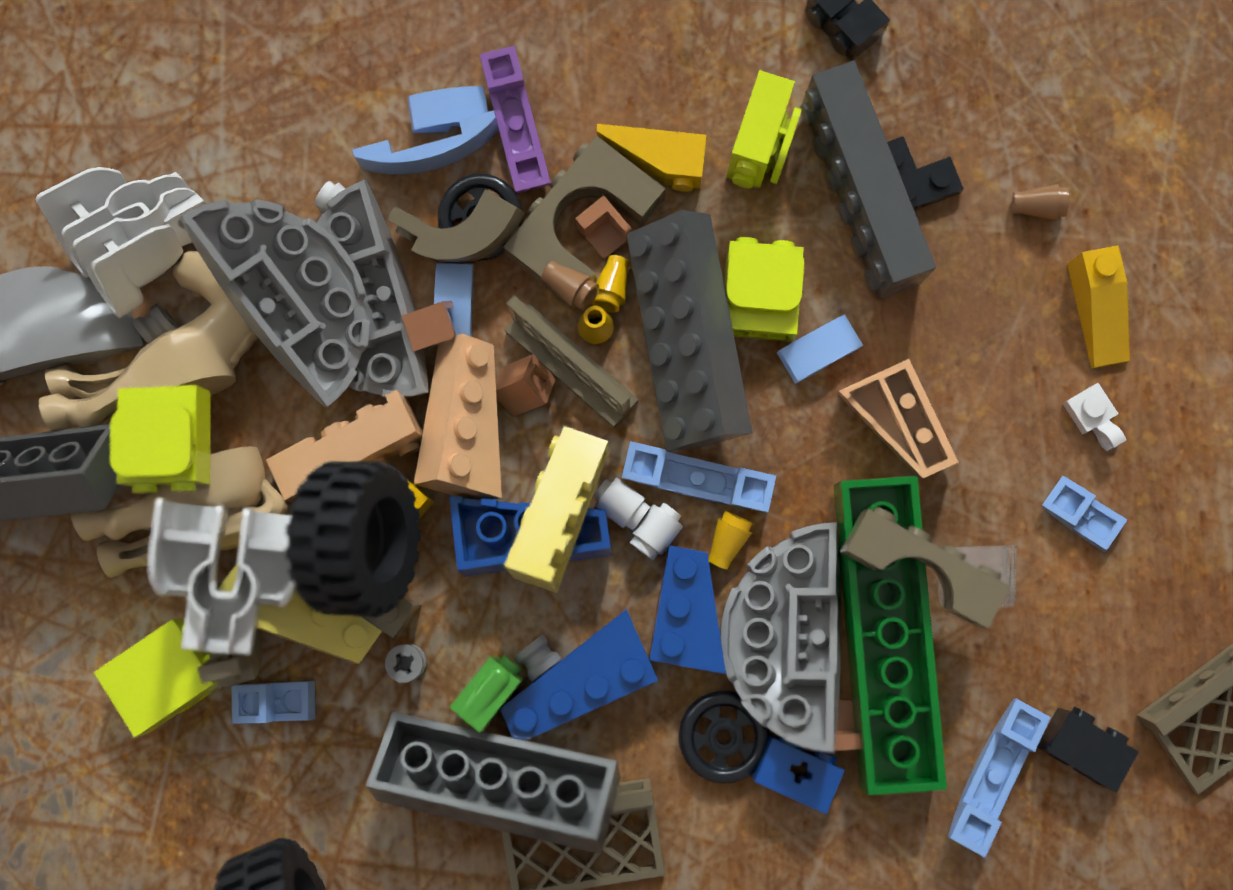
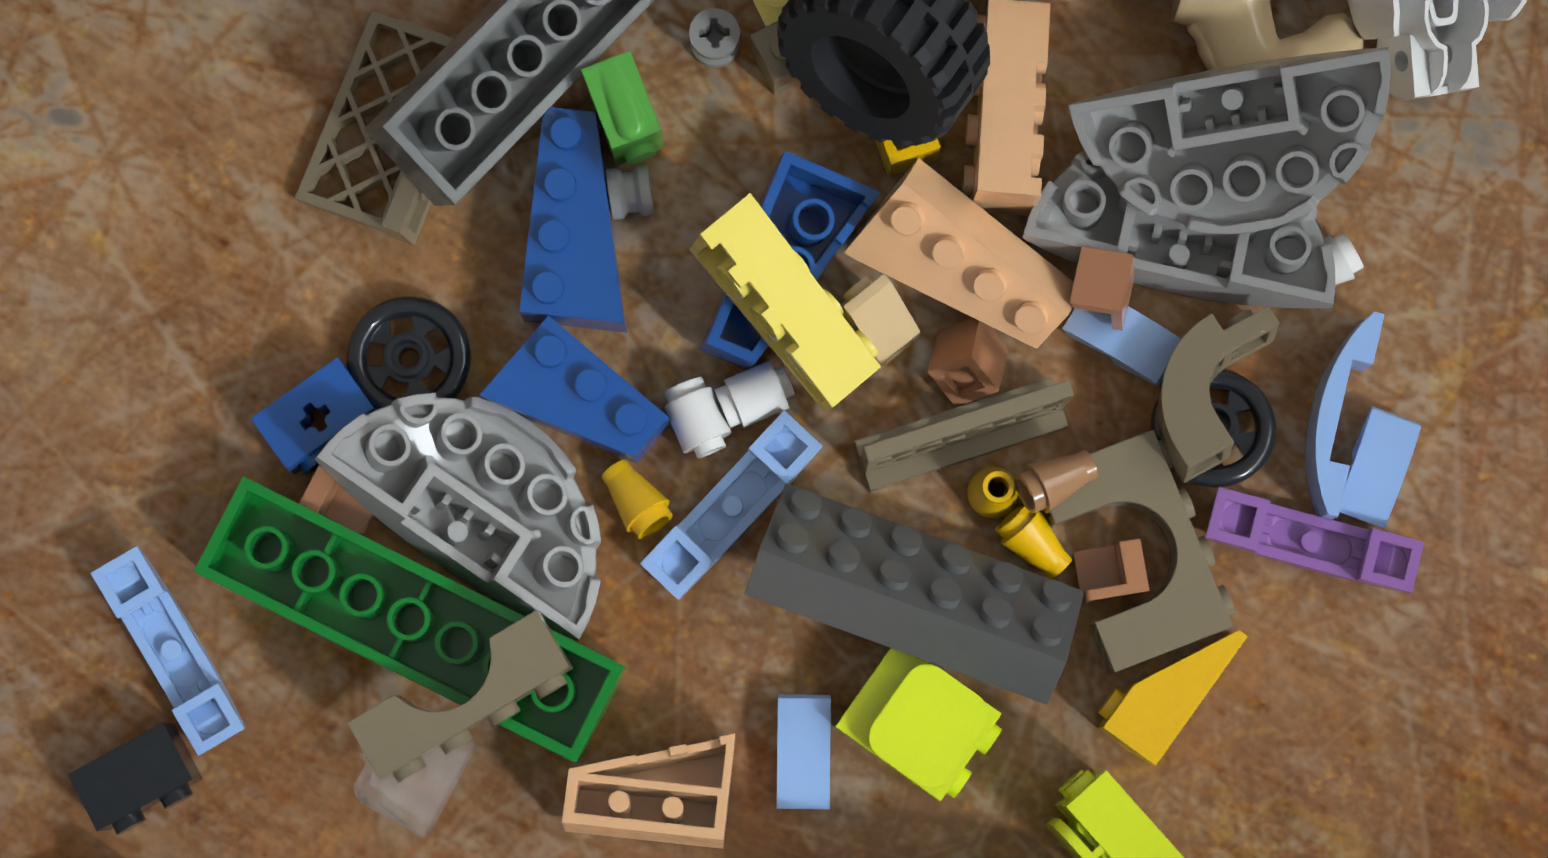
camera: 115 degrees right, 0 degrees up
none -> tan slope [841,273,921,373]

